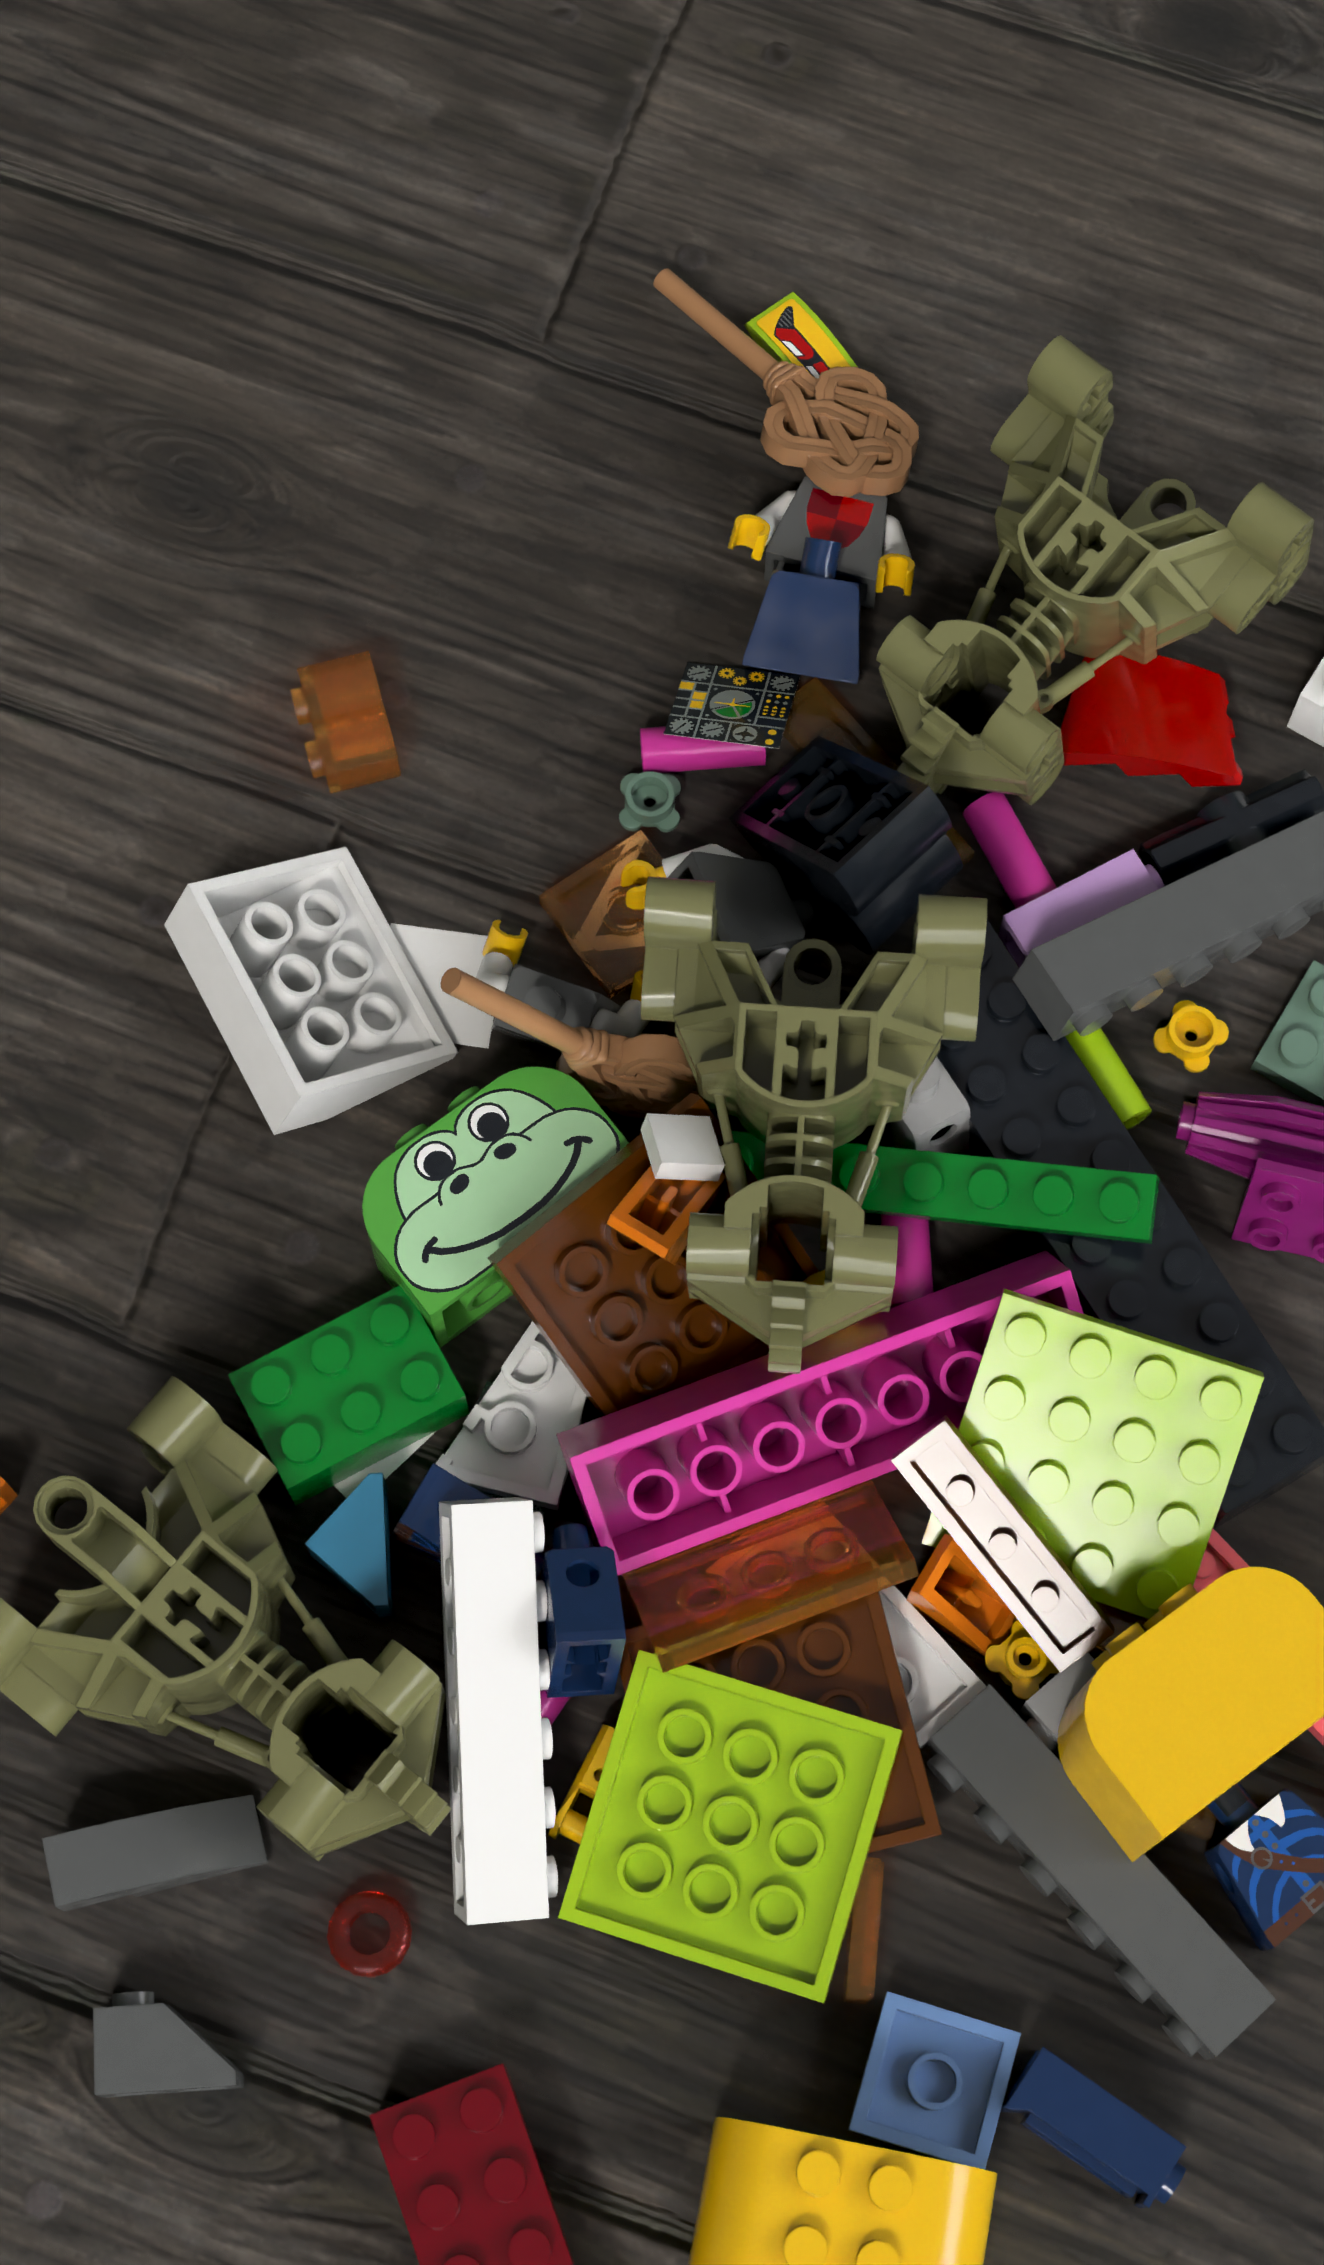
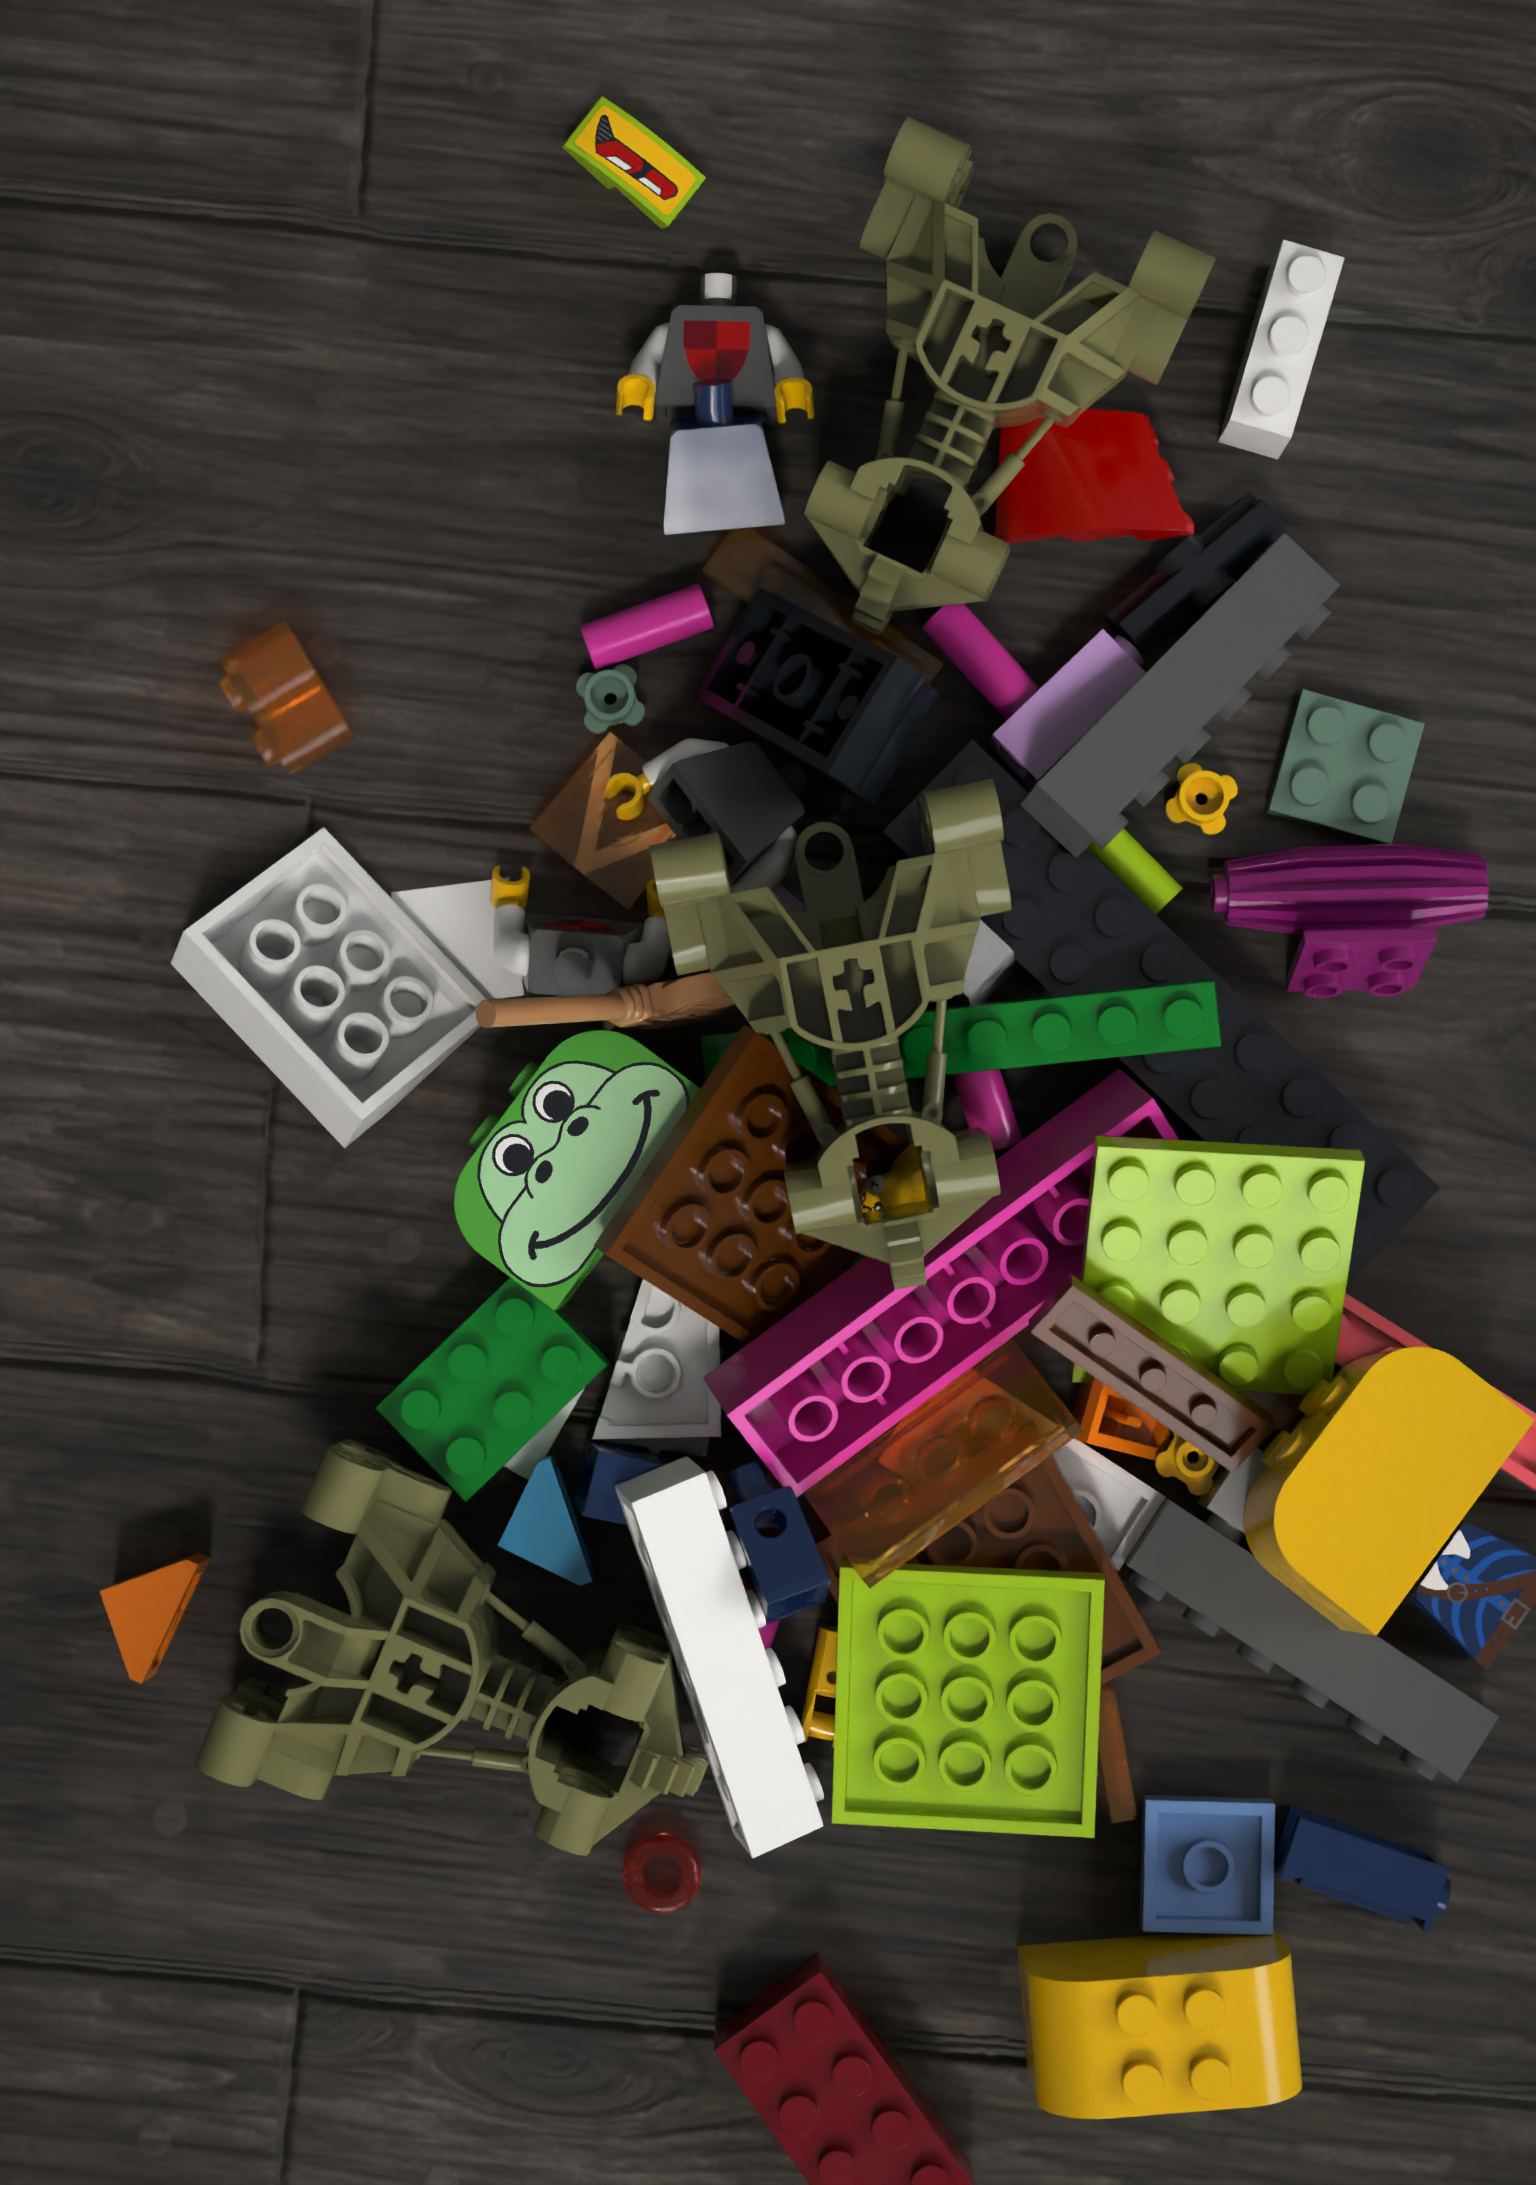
camera: 15 degrees left, 15 degrees up
dark grey slope [42,1795,269,1912] -> none
dark grey slope [93,1991,244,2098] -> none
orange slope [606,1165,726,1266] -> none
white tile [640,1113,725,1181] -> none
medium nougat piece [653,268,919,497] -> none
sticker [663,662,800,749] -> none

